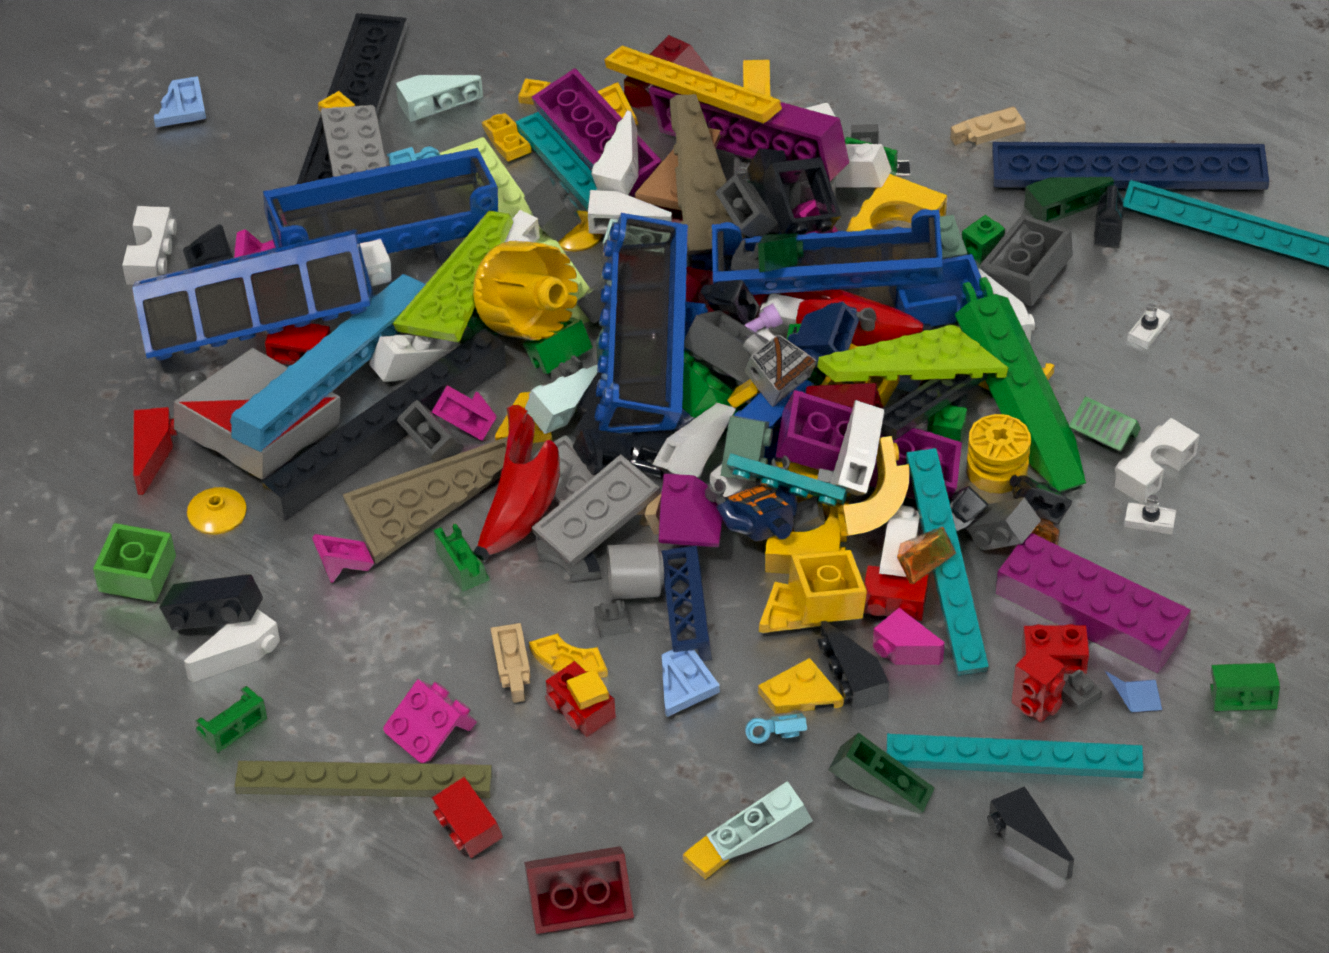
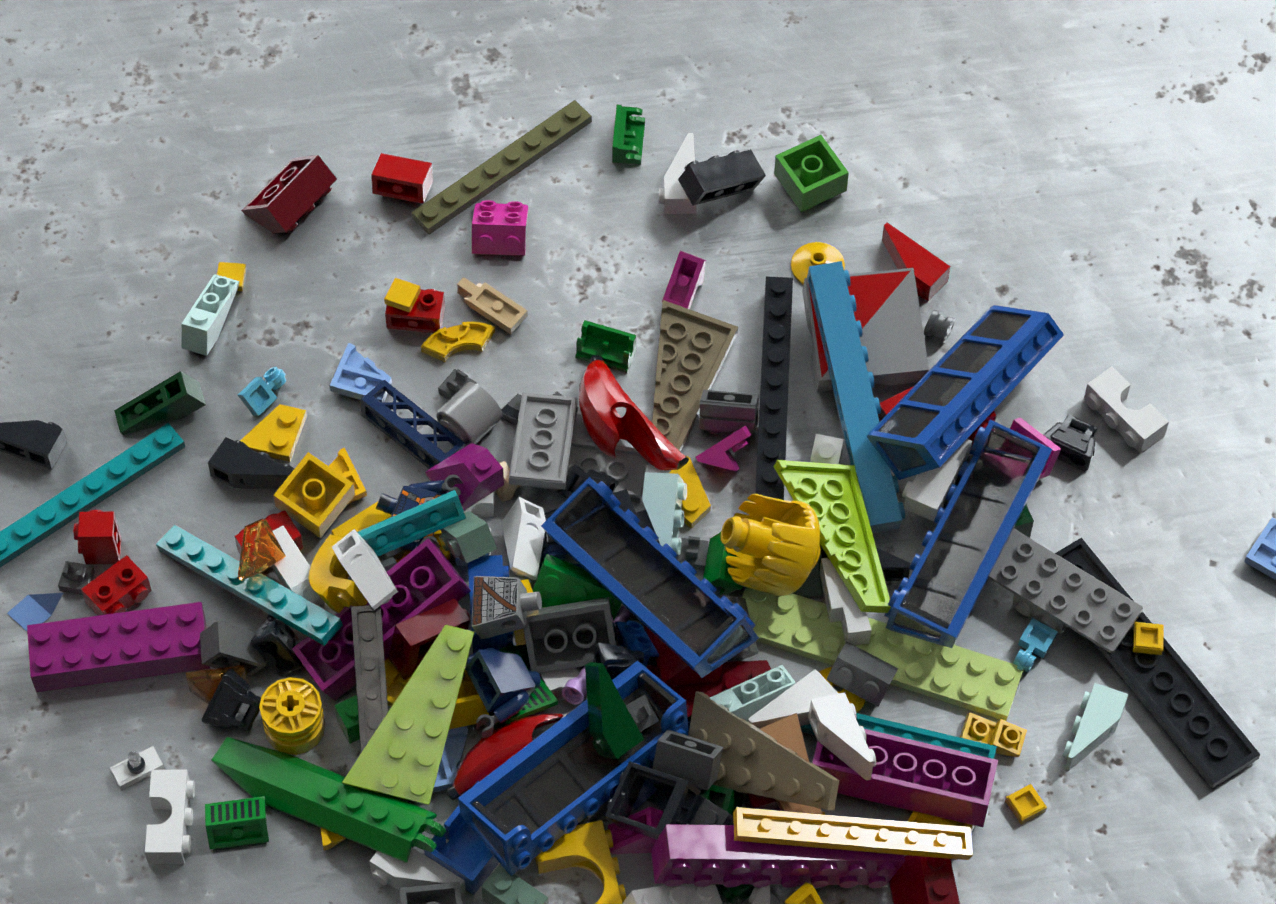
camera: 135 degrees right, 10 degrees up
dark pink slope [873,608,945,665] -> none

